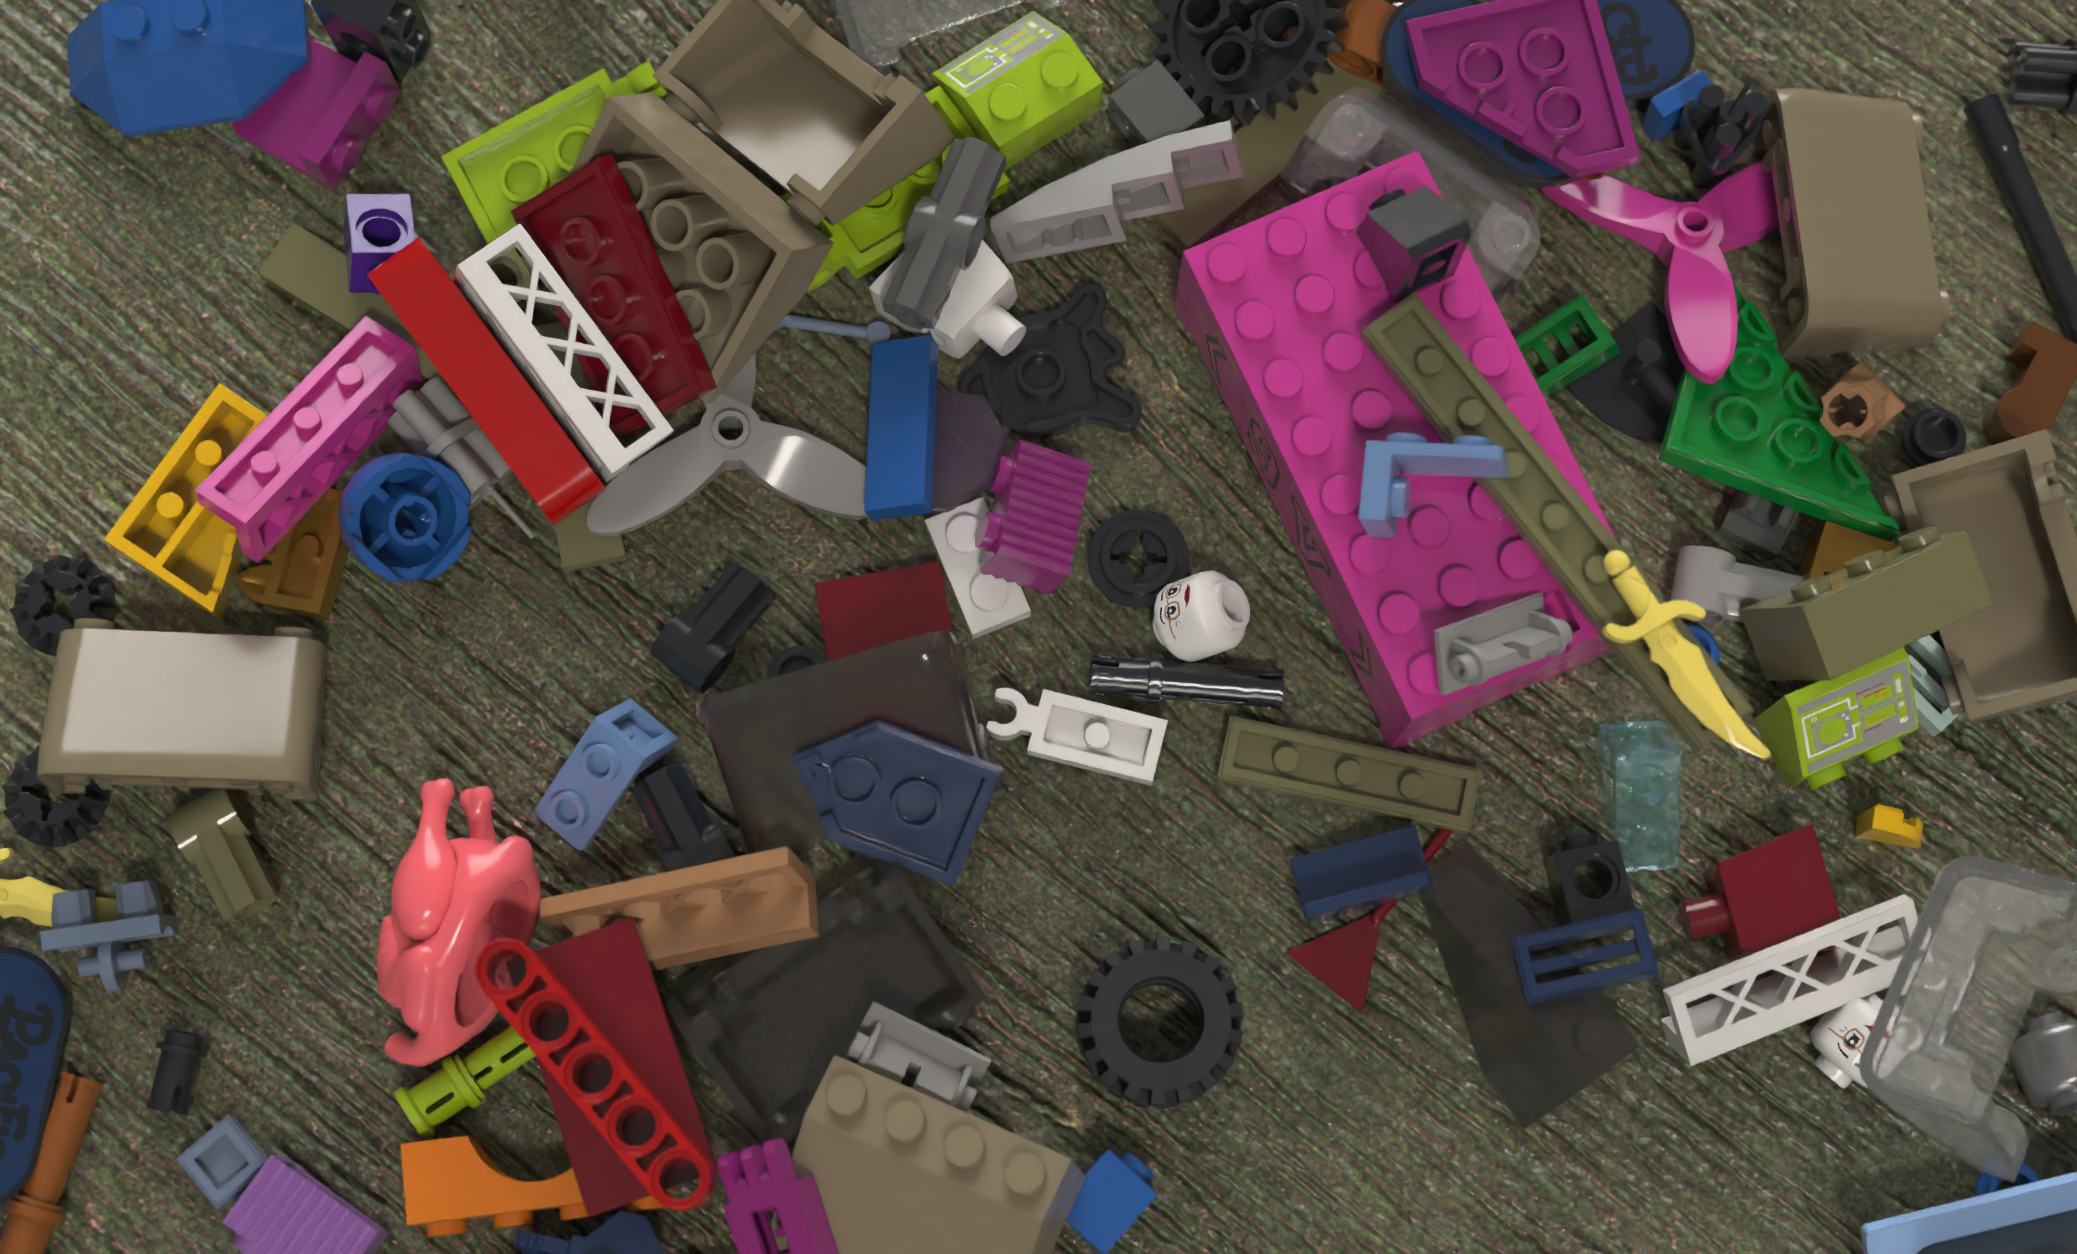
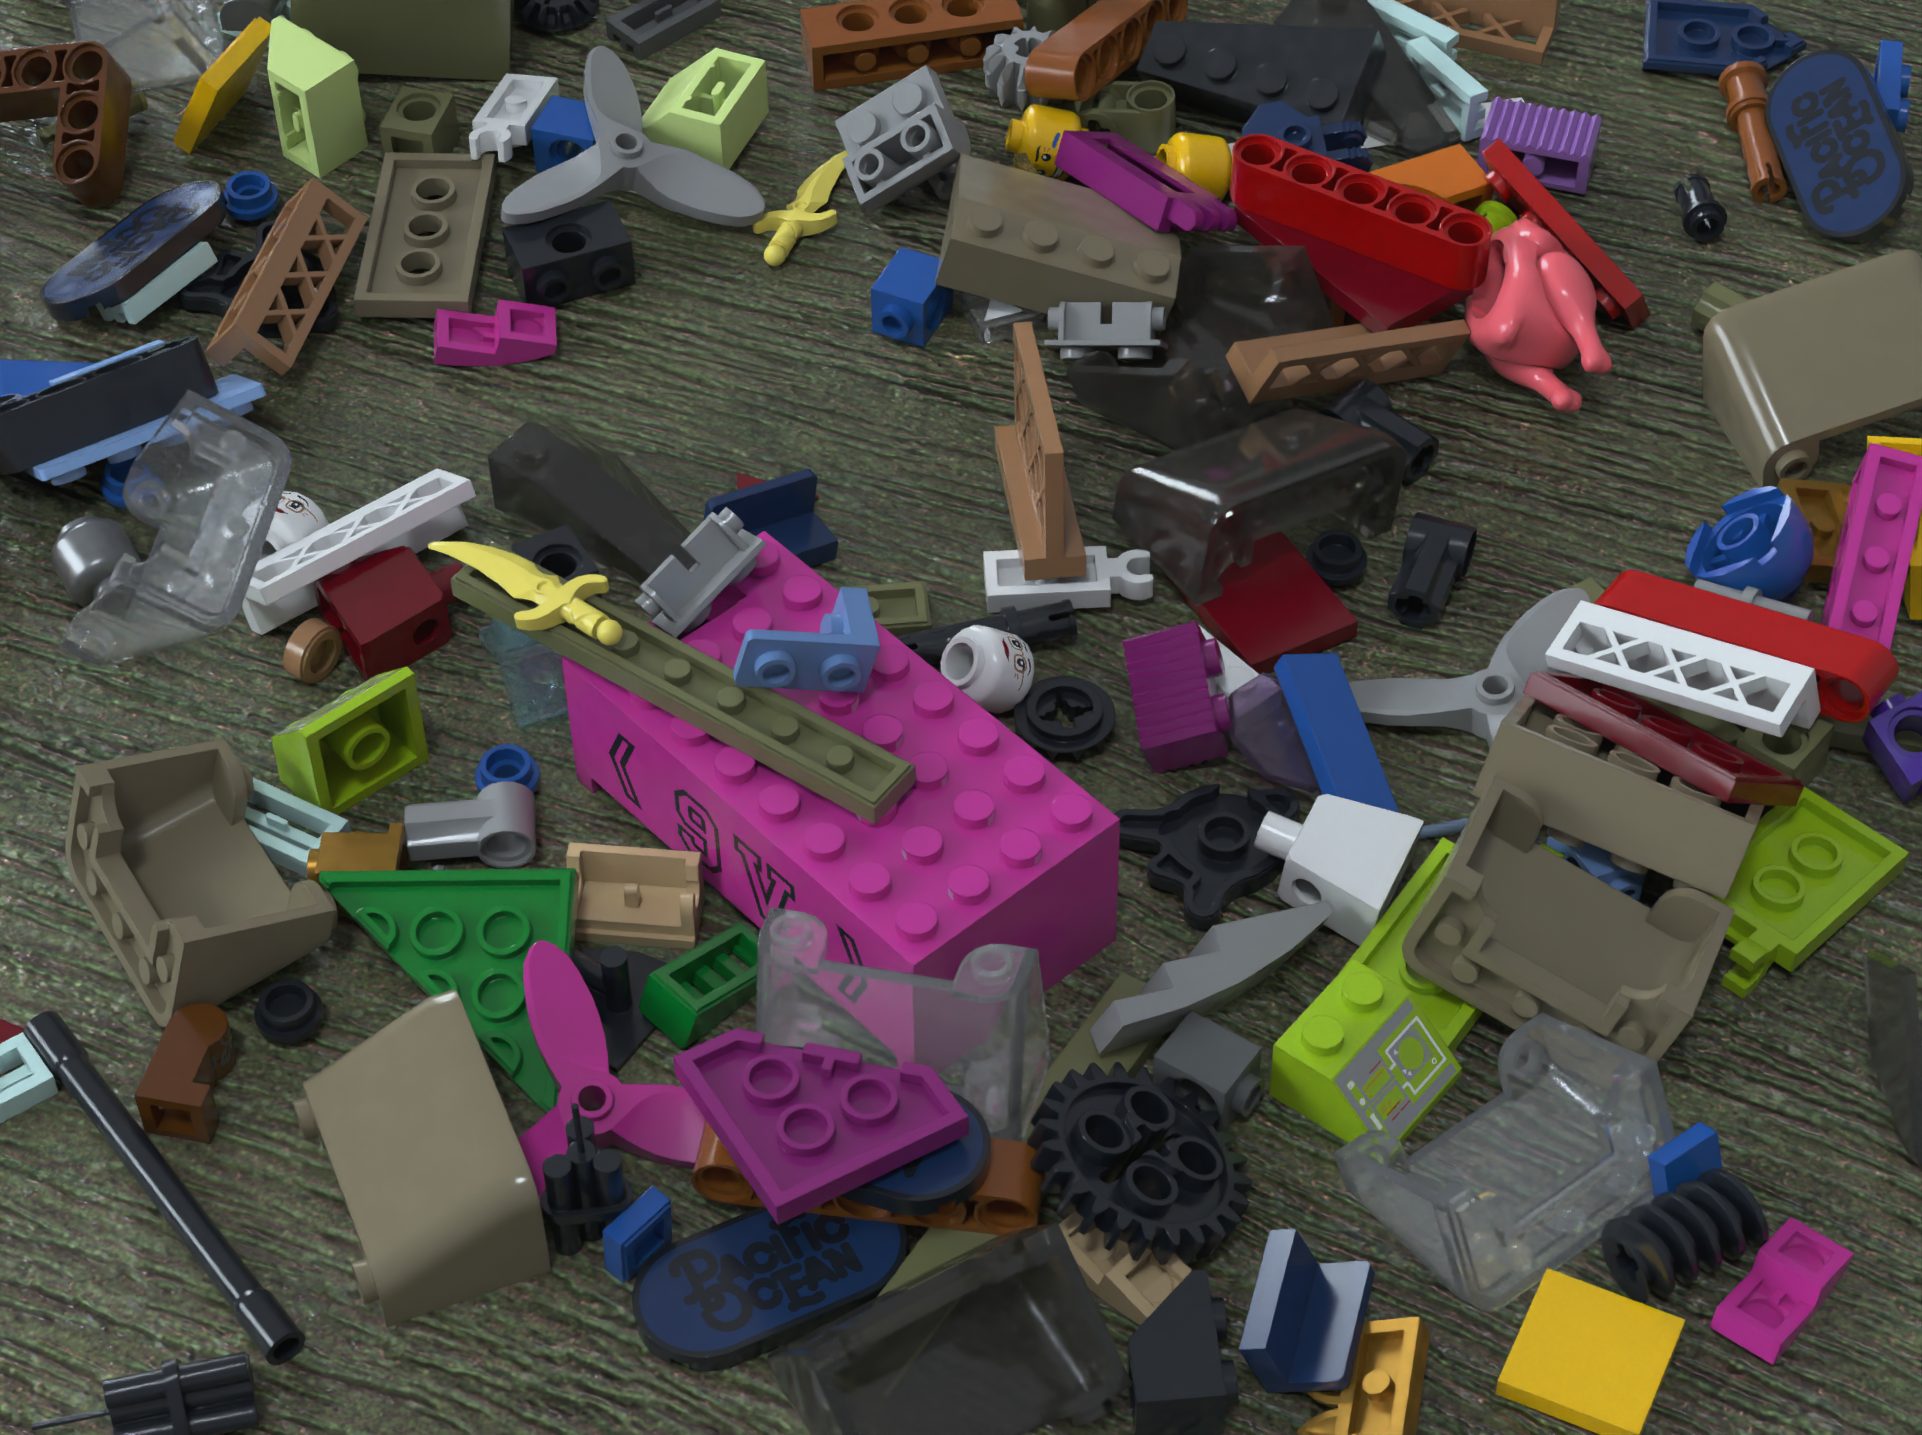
camera: 165 degrees right, 30 degrees down
sand blue hips [40,880,178,992] -> none
sand blue tile [176,1115,268,1210] -> none
medium blue bracket [535,698,679,850] -> none
dark blue tile [792,720,1003,887] -> none
dark grey piece [882,136,1007,330] -> none
black tyre [1076,937,1244,1109] -> none
slope [1359,185,1473,303] -> none
dark blue tile [1511,908,1659,1006] -> none
olive wedge [1739,526,1994,681] -> none
medium nougat piece [1820,360,1906,444] -> none
yellow tile [1855,804,1923,849] -> none
none -> medium nougat tile [283,618,342,684]
none -> tan hinge [566,842,705,950]
none -> medium nougat fence [994,322,1086,581]
none -> red wing [1481,138,1651,329]

